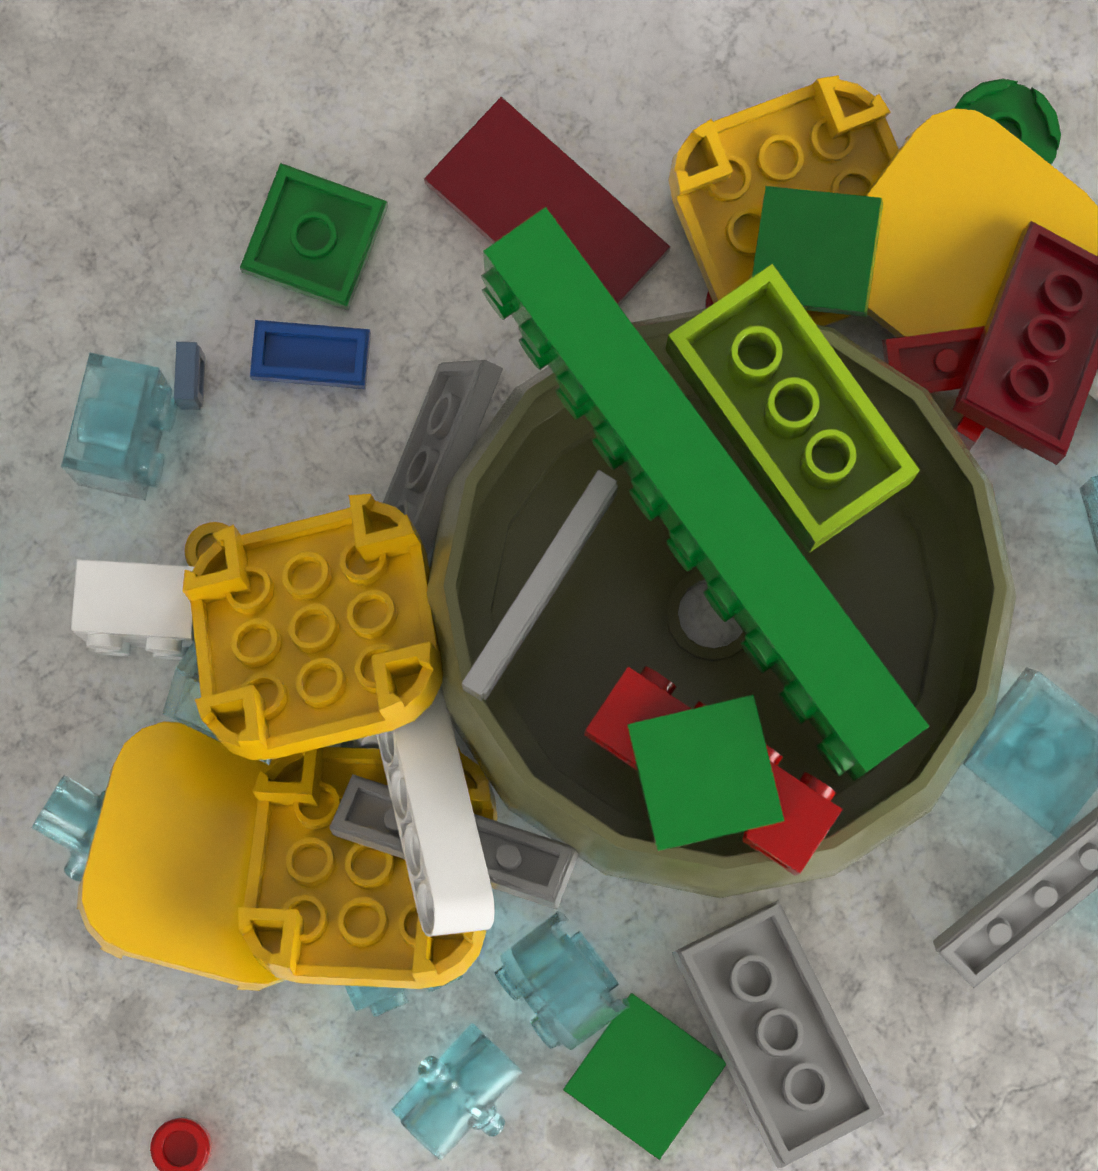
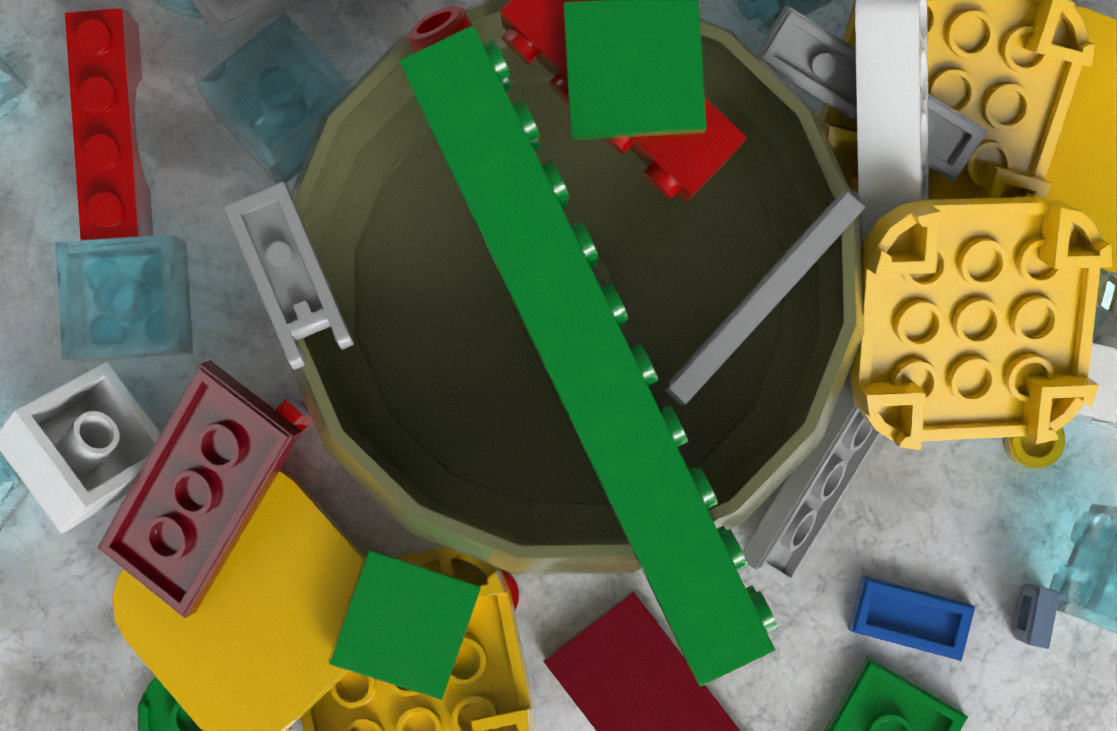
camera: 170 degrees left, 5 degrees up
lime brick [665,264,920,553] -> none
red plate [882,326,985,393] -> none
none -> light grey hinge [223,181,354,370]
none -> red tile [407,6,472,53]

